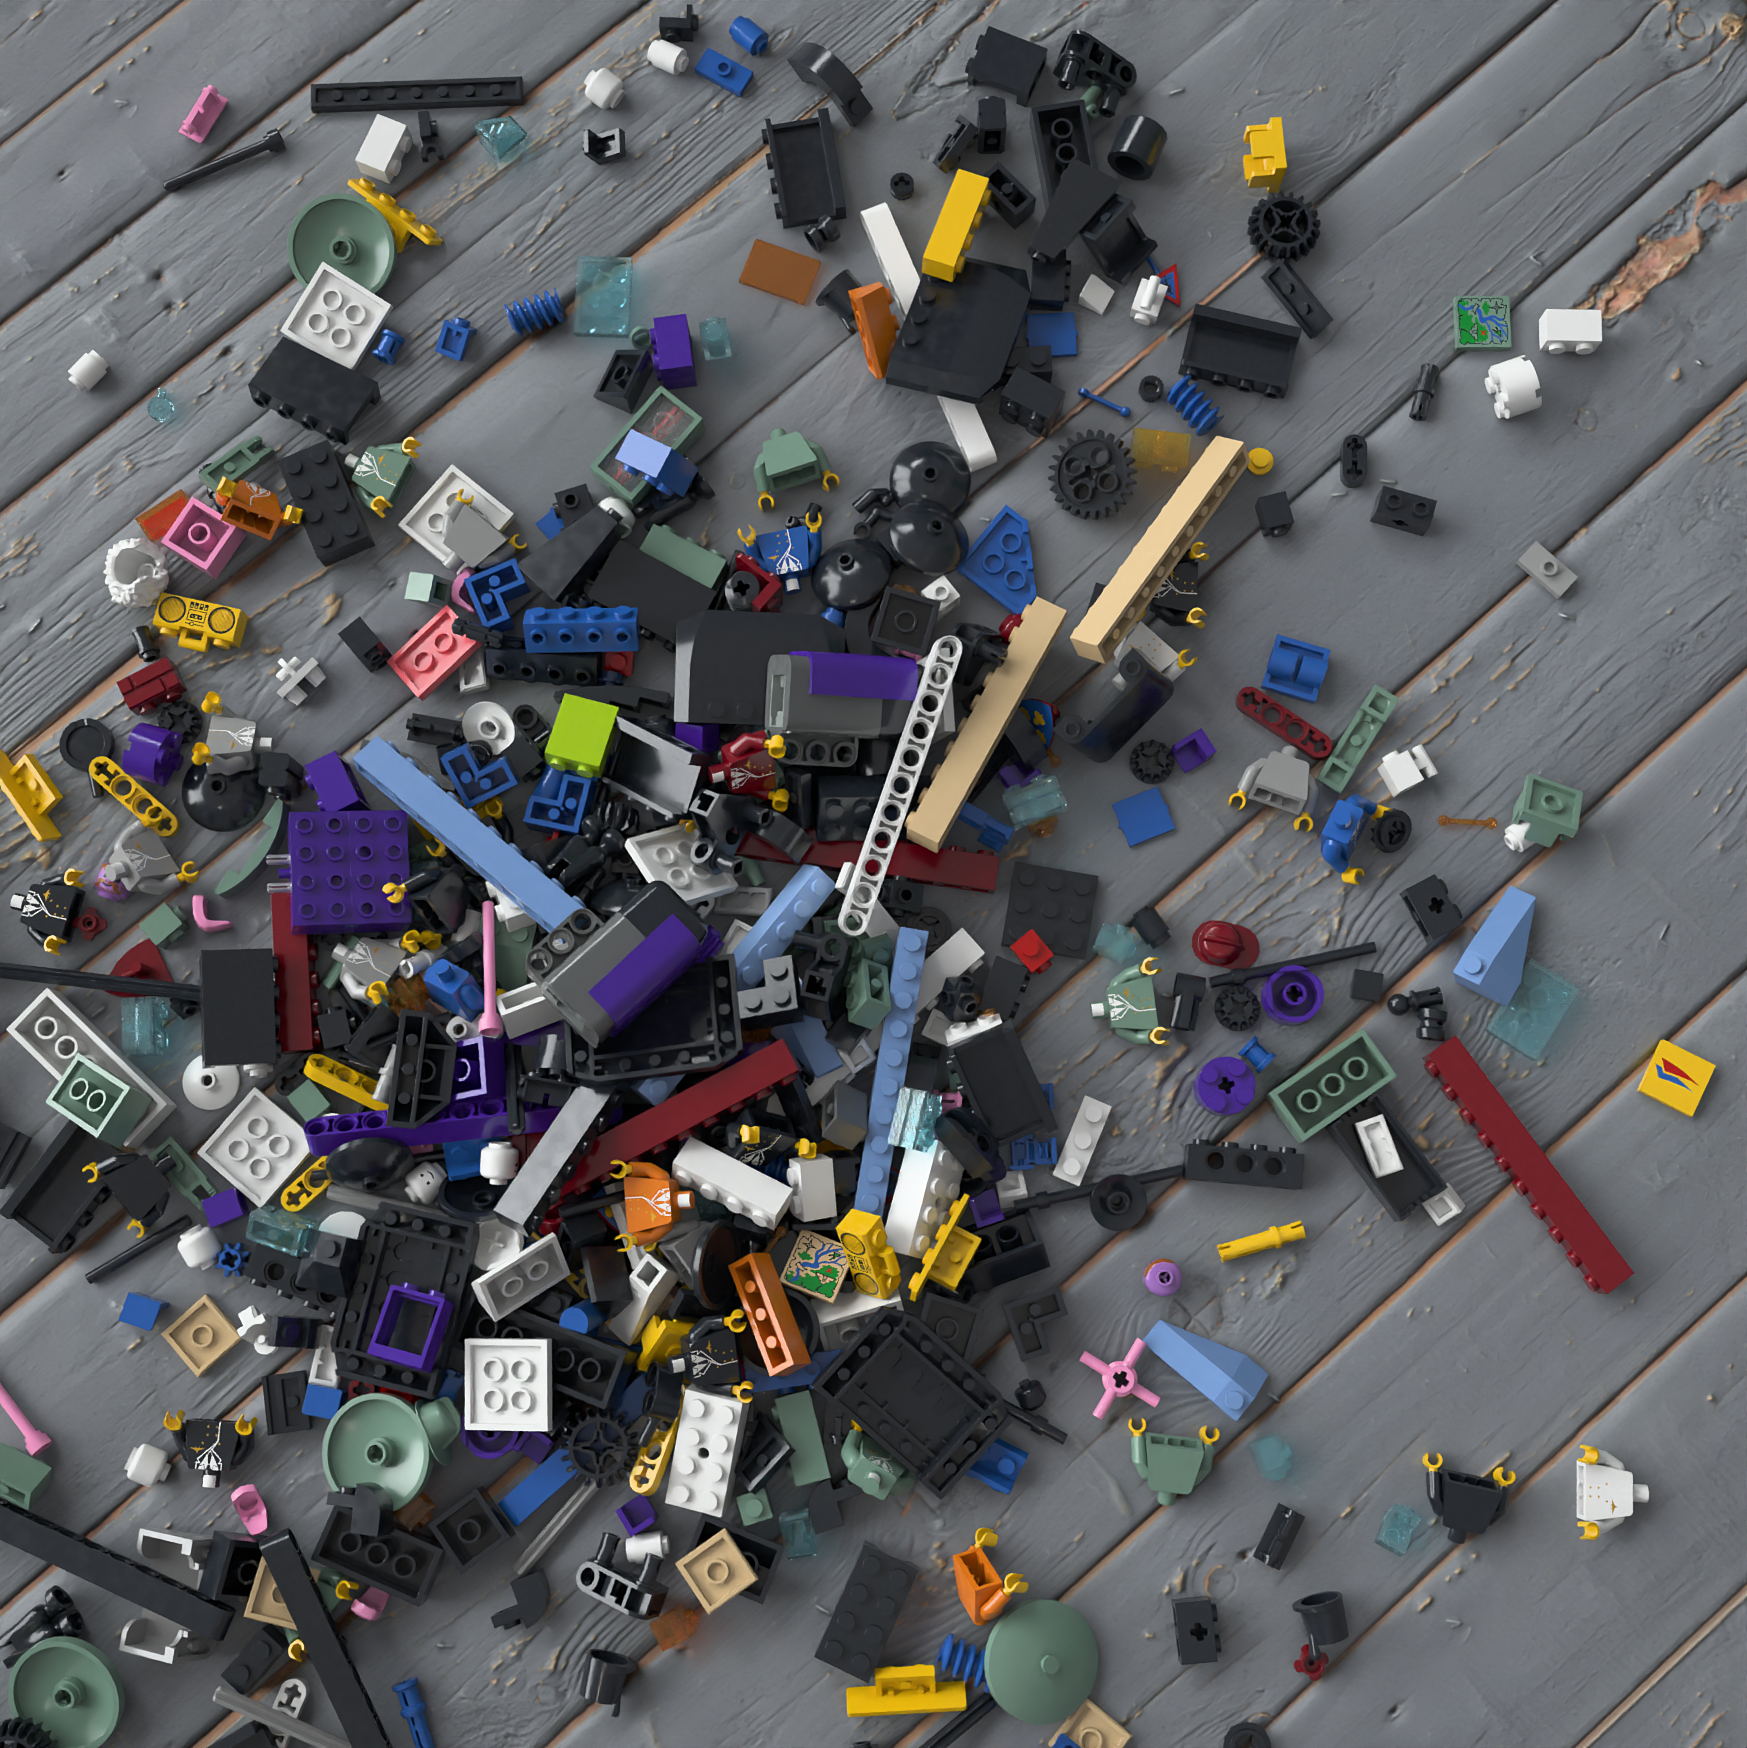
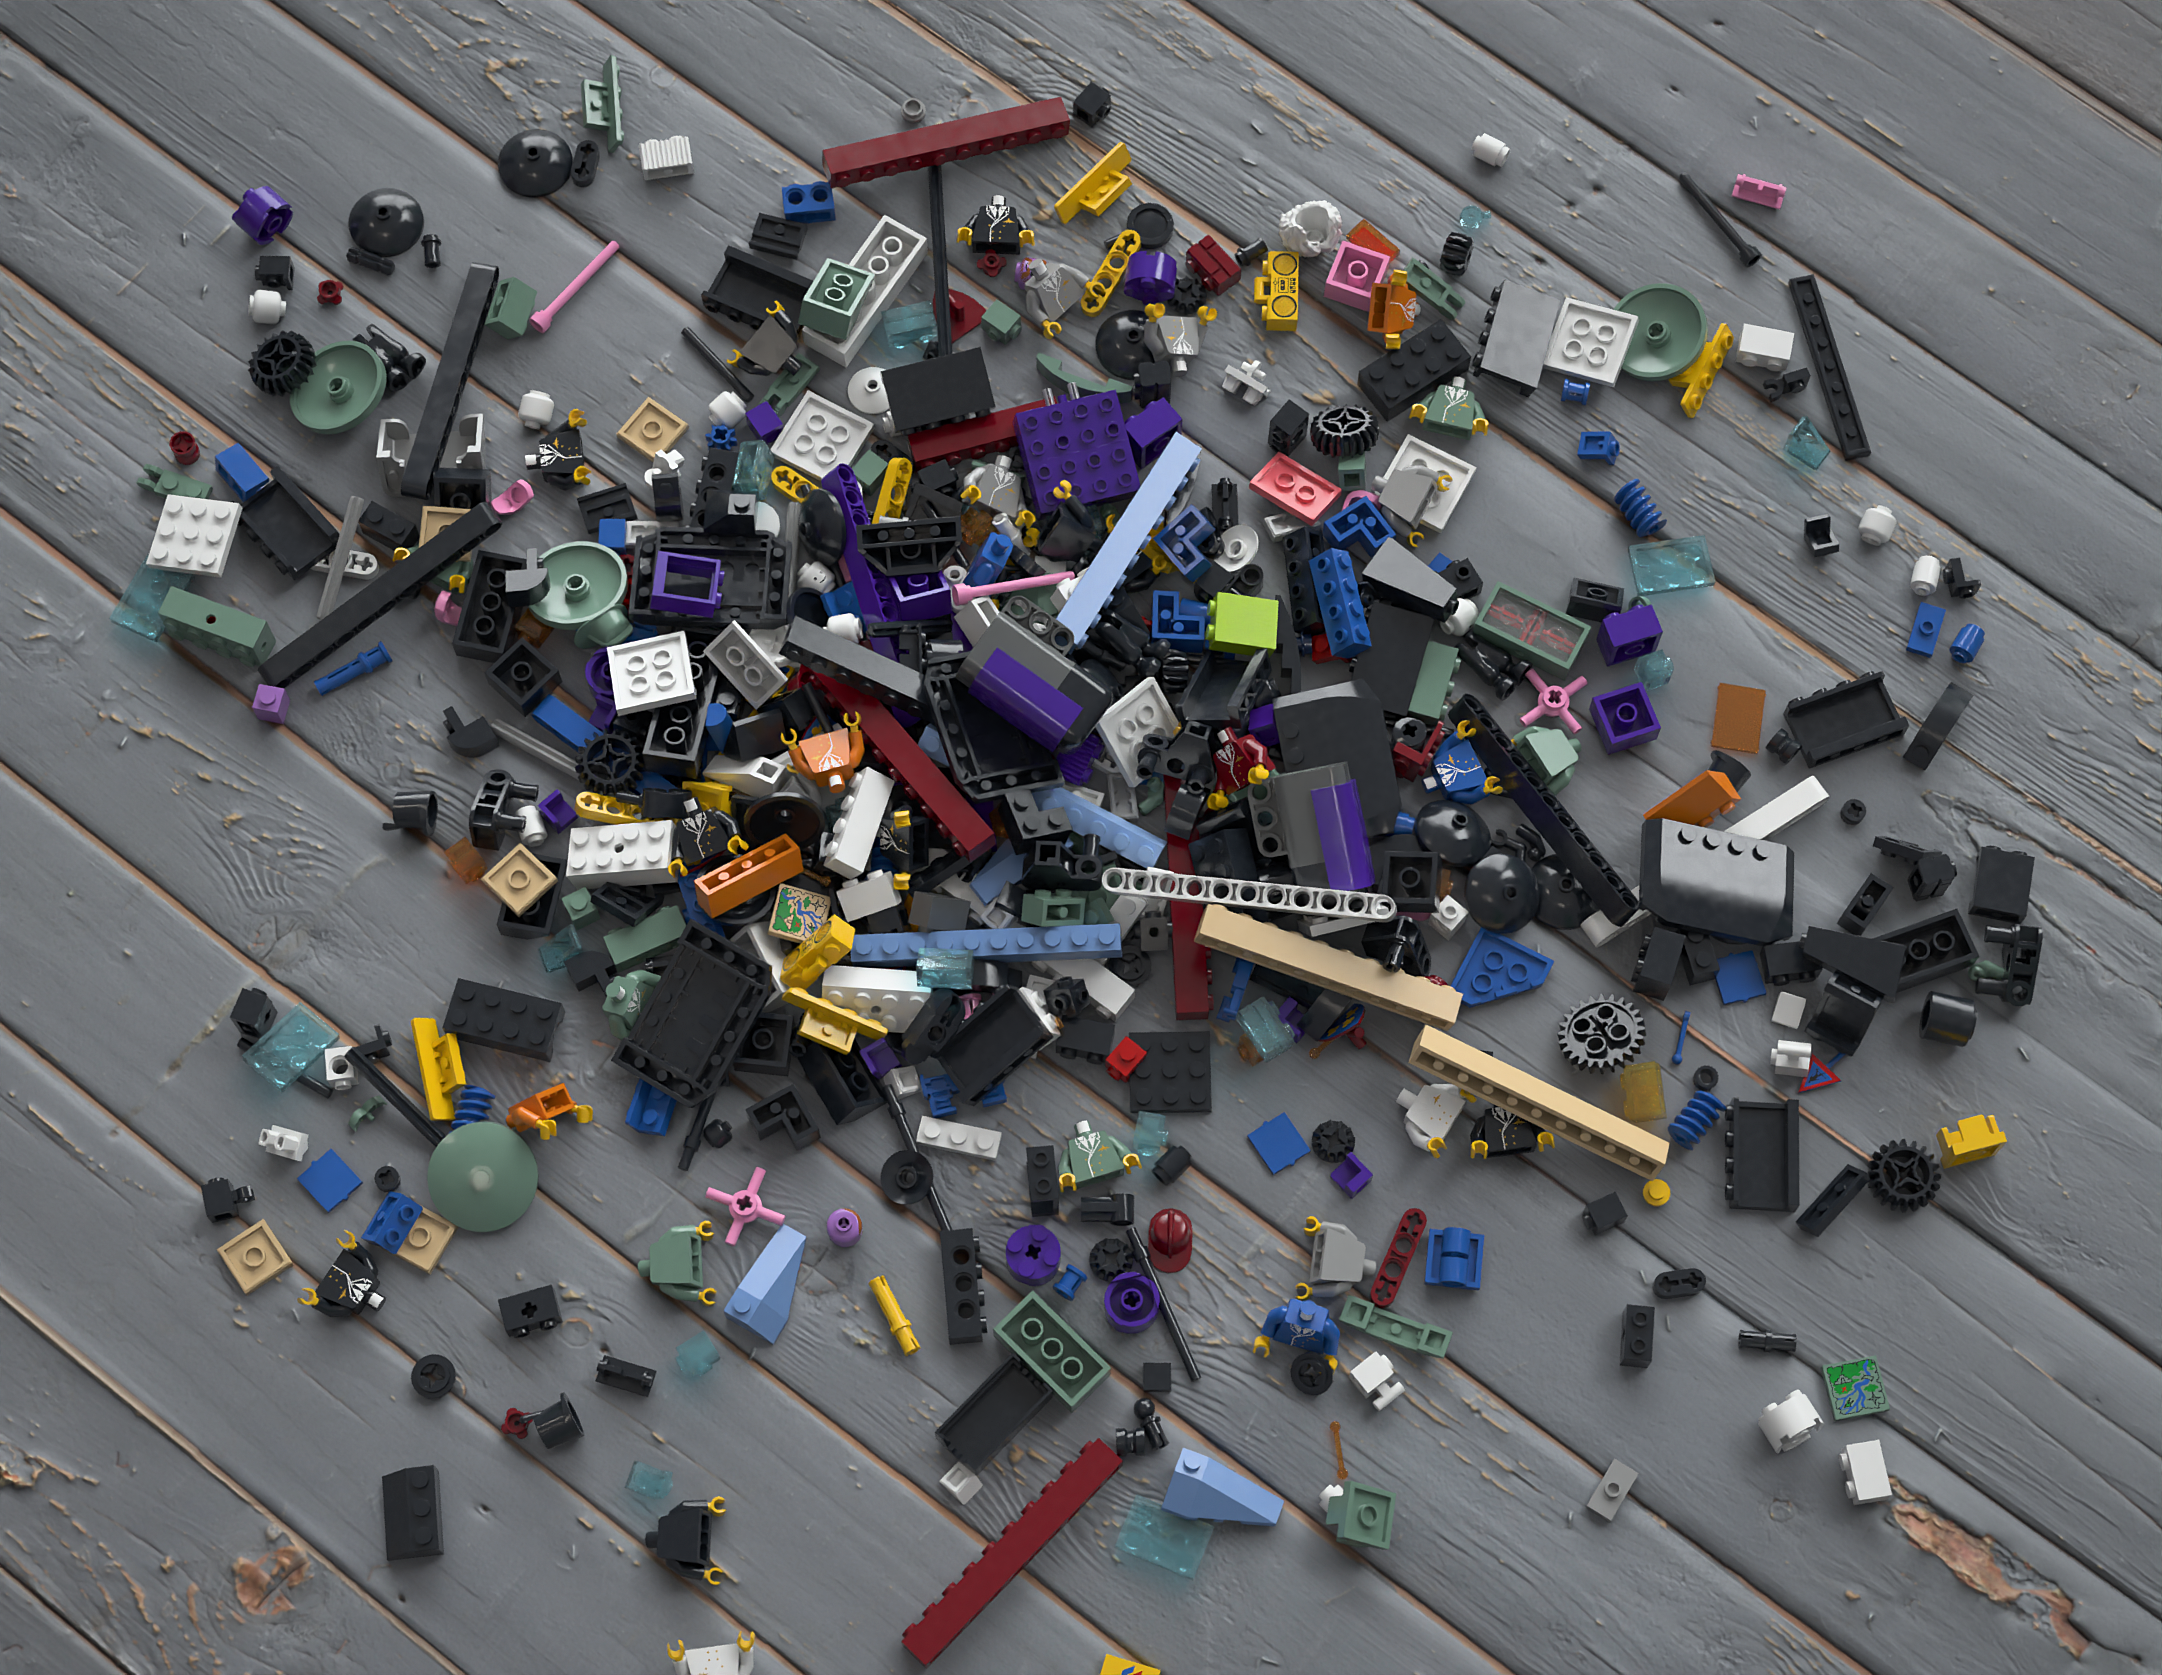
camera: 75 degrees right, 10 degrees down
blue panel [118,1292,169,1331] -> none
bright pink hair [192,895,233,933] -> none
black axle [451,618,505,648] -> none
brick [615,429,699,497] -> none
yellow wedge [922,169,992,282] -> none
black windscreen [1053,647,1174,763] -> none
white plate [1354,1114,1404,1179] -> none
black brick [1400,874,1463,943] -> none
none -> black panel [1026,1145,1059,1217]
none -> black gear [1310,404,1379,459]
none -> black gear [1440,232,1474,276]
none -> black beam [1448,694,1639,927]
none -> bright pink bar [1519,669,1588,734]
none -> dark purple brick [1589,682,1661,755]

